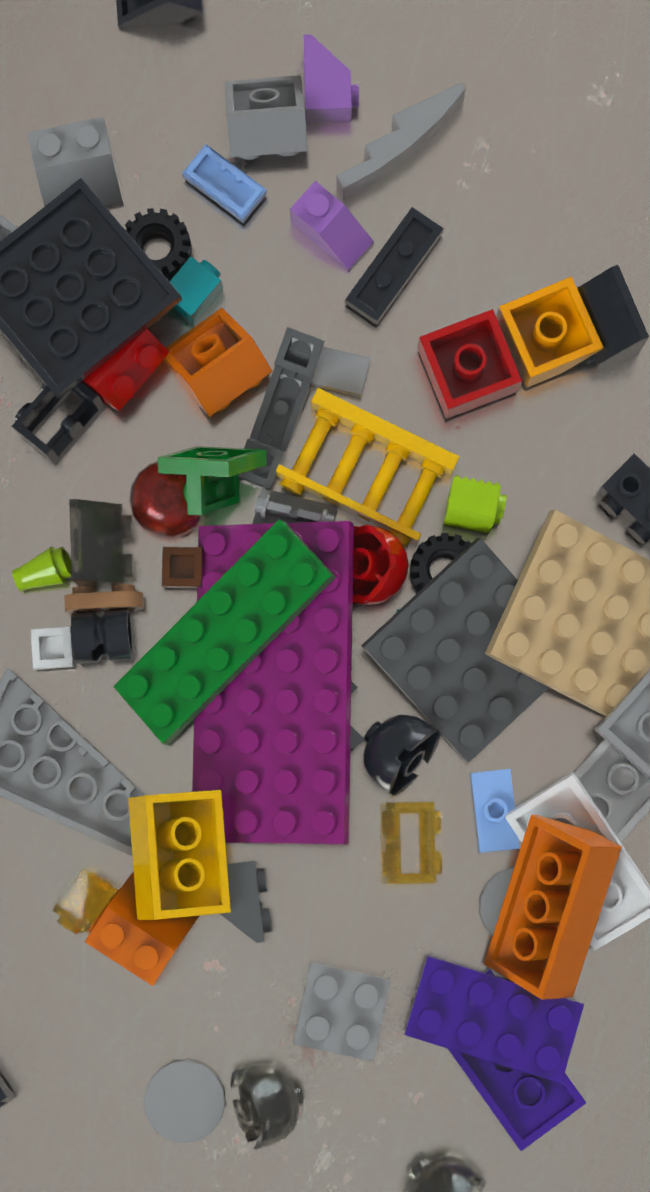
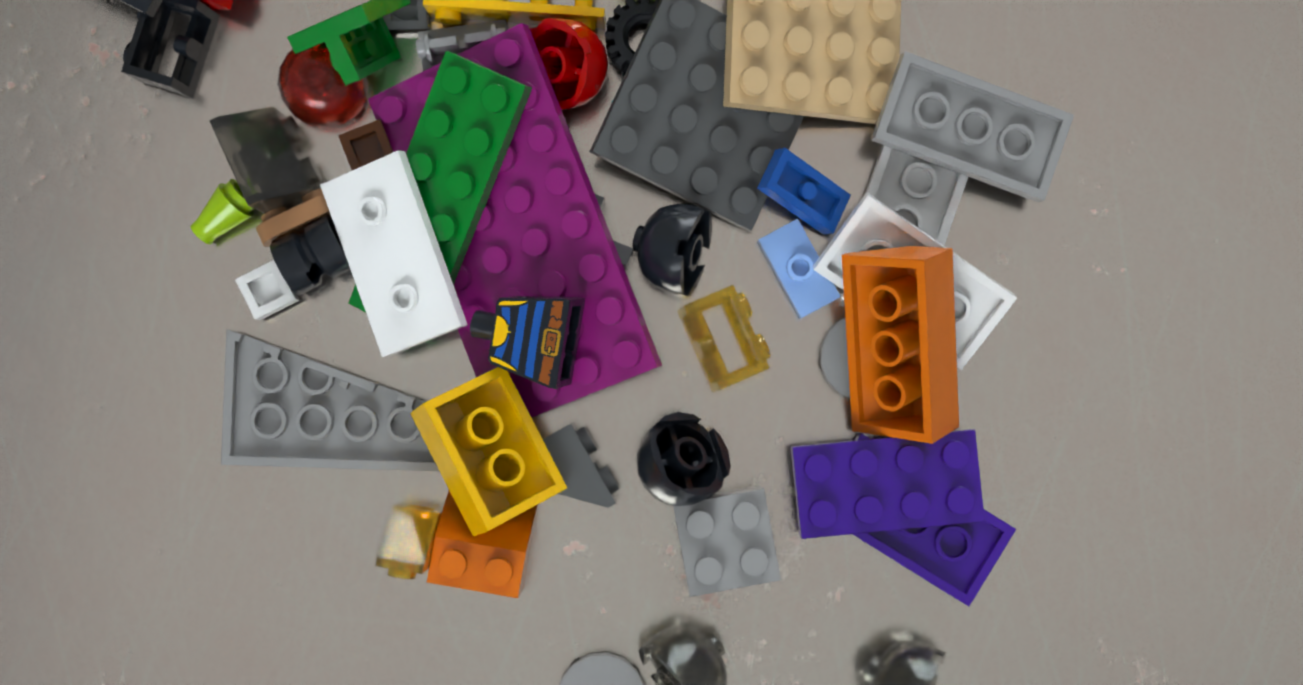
camera: 25 degrees left, 5 degrees up
none -> white plate [320,151,468,357]
none -> torso [470,296,585,389]
none -> black cylinder [636,412,731,506]
none -> blue plate [757,148,851,235]

